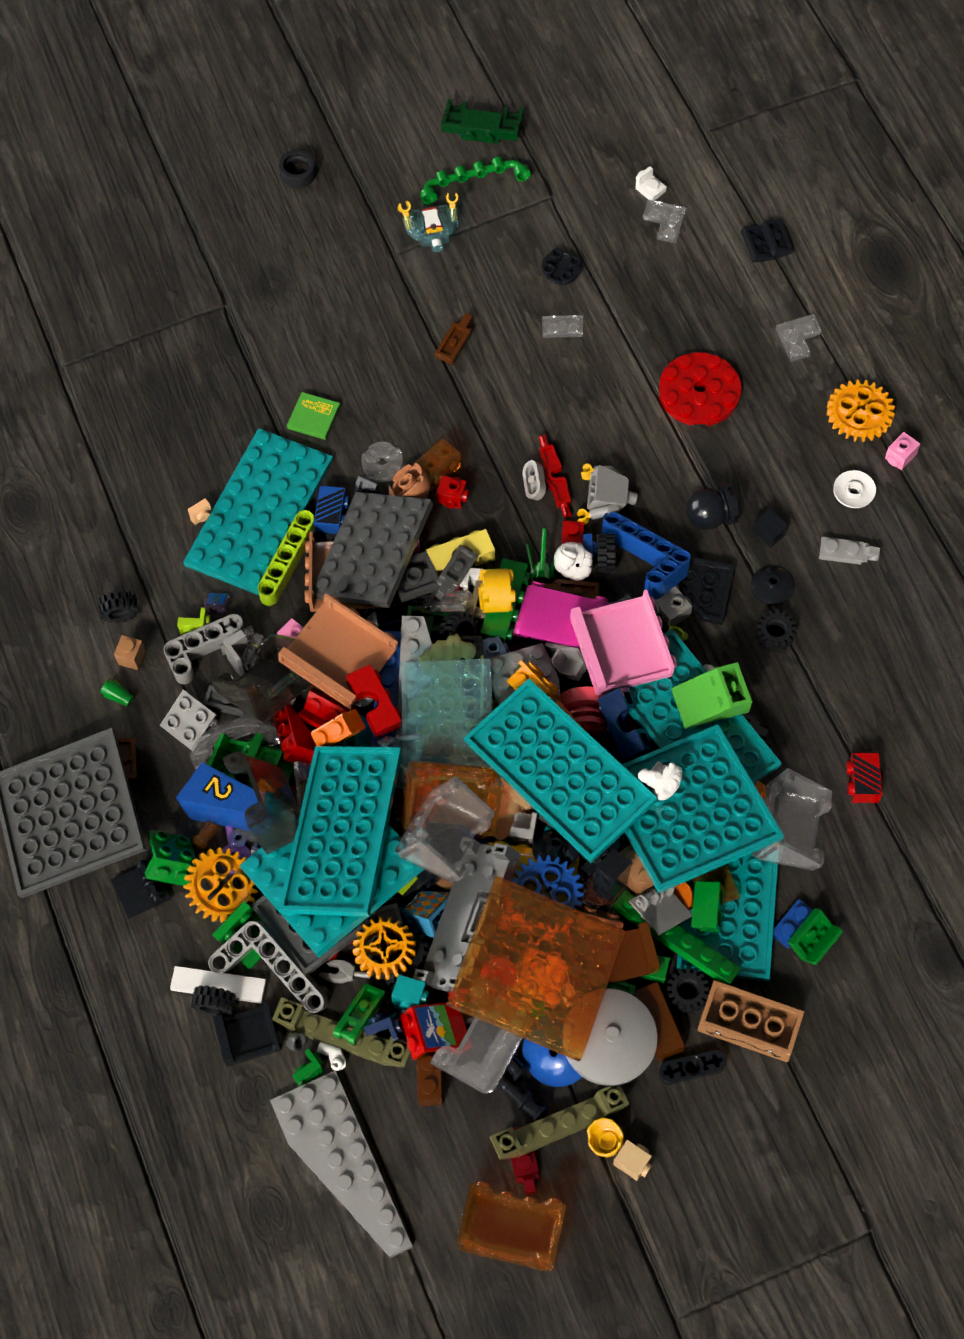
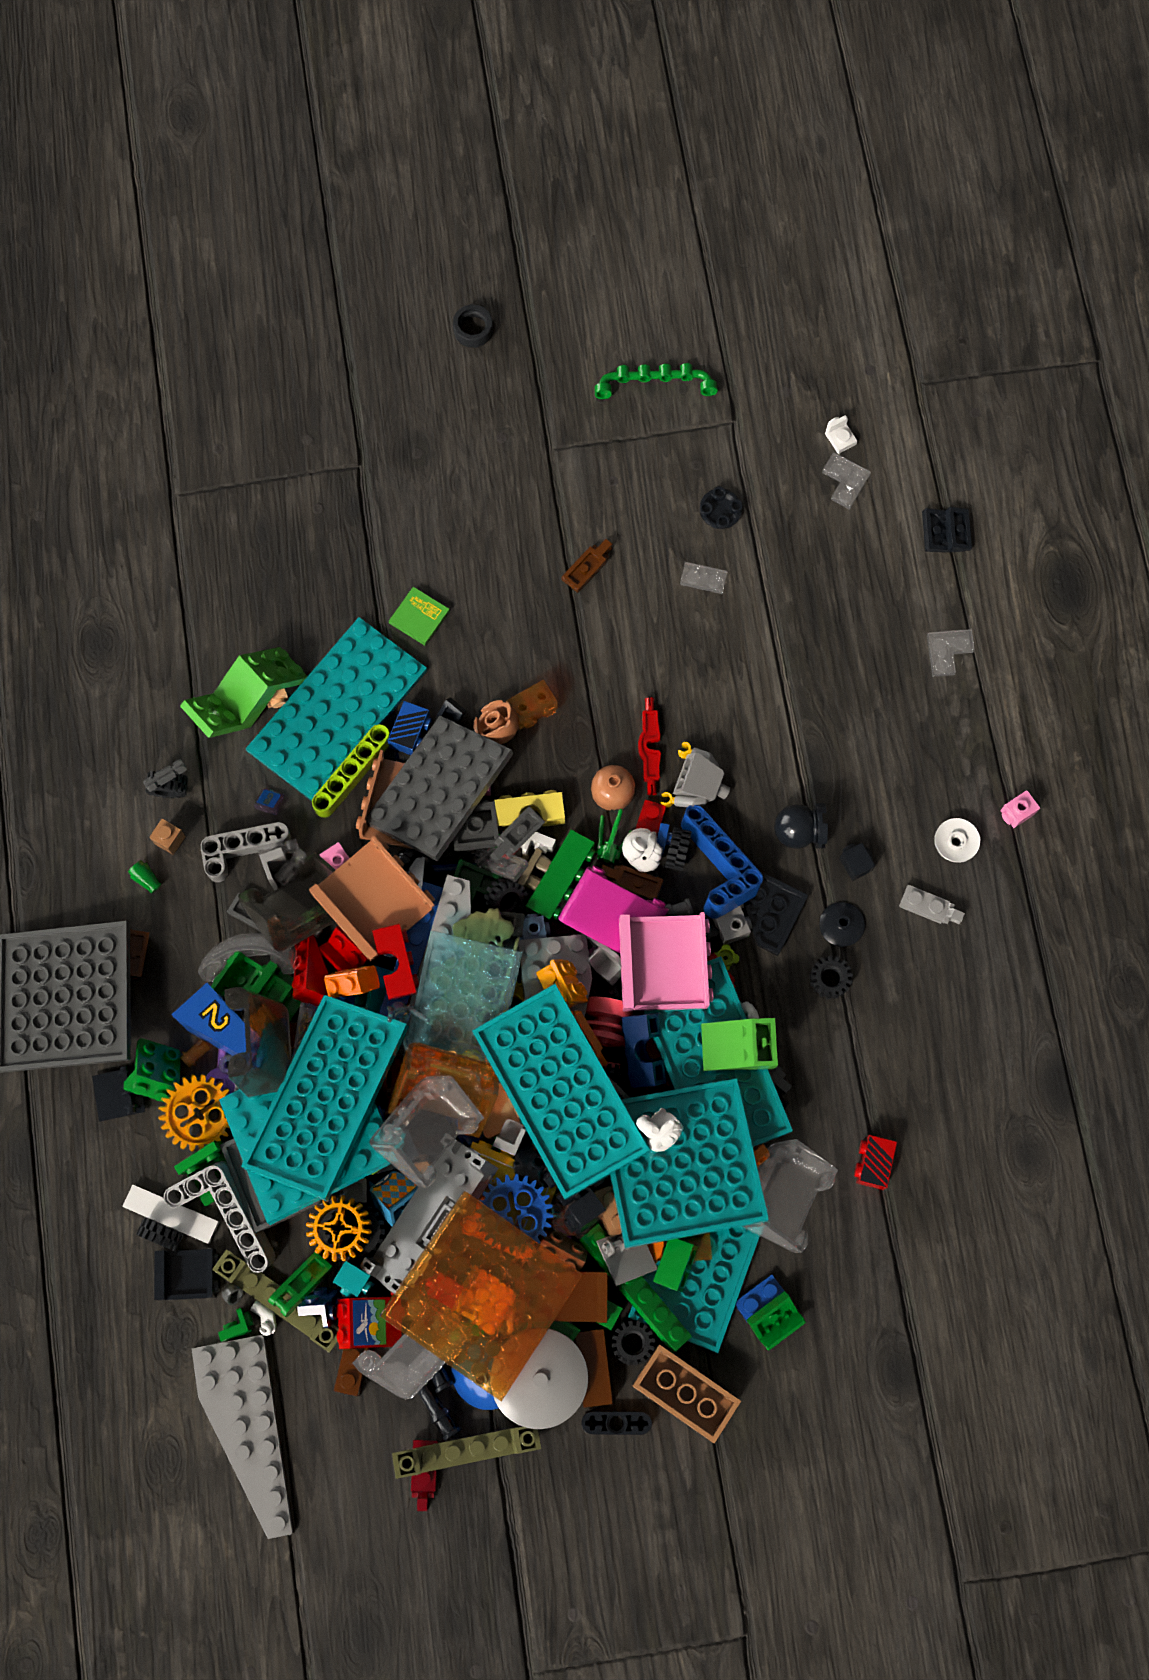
camera: 10 degrees right, 10 degrees up
light grey hinge [160,689,217,751] -> none
lime bracket [177,607,211,635] -> none
light grey hand [319,960,370,984] -> none
clear plate [361,442,403,482] -> none
clear light blue torso [398,193,458,252] -> none
red brick [436,475,470,509] -> none
dark green bracket [441,99,523,144] -> none
clear orange windscreen [456,1181,566,1271] -> none
yellow brick [478,569,515,613] -> none
light grey plate [522,460,546,501] -> none
yellow hair [587,1117,624,1158] -> none
tan brick [613,1140,652,1181] -> none
red plate [659,352,741,426] -> none
light orange gear [827,380,895,442] -> none
none -> dark grey axle [143,759,187,792]
none -> bright green bracket [180,647,308,738]
none -> nougat cylinder [591,765,636,810]

